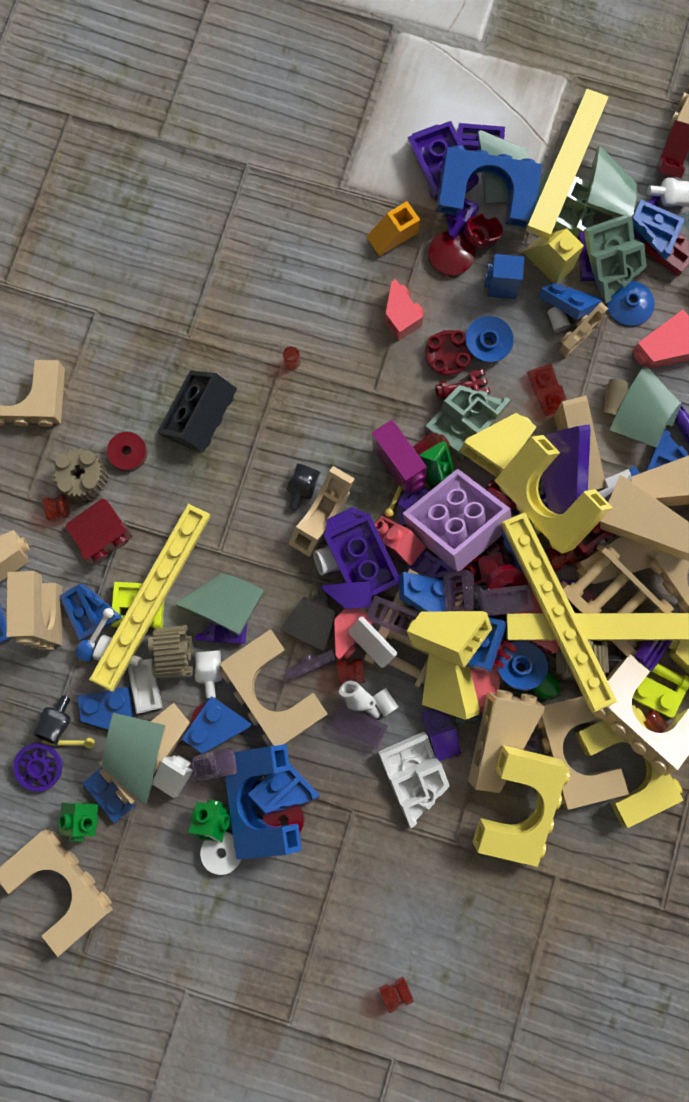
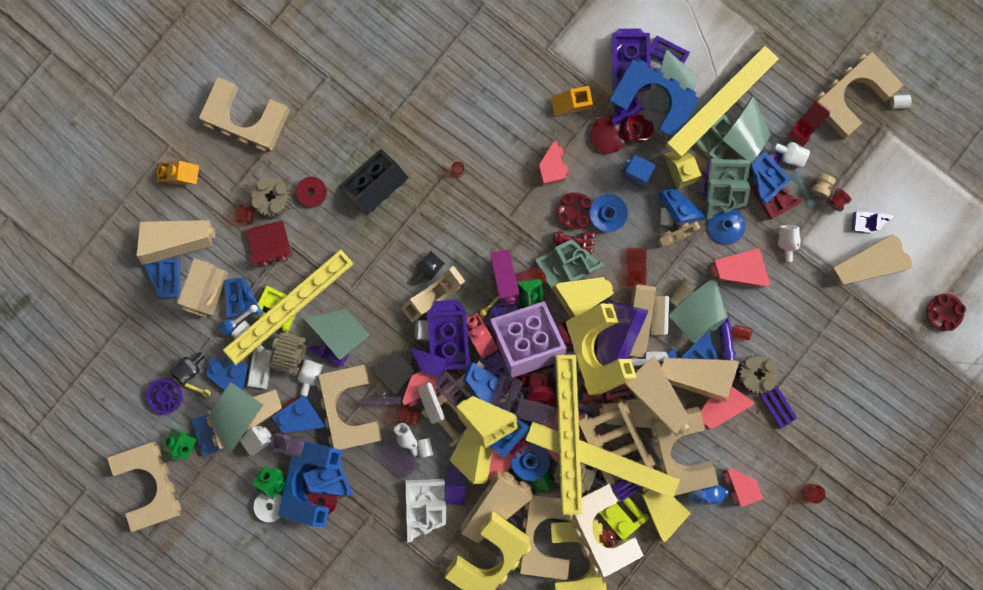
camera: 20 degrees right, 5 degrees up
none -> white slope [651,296,669,336]

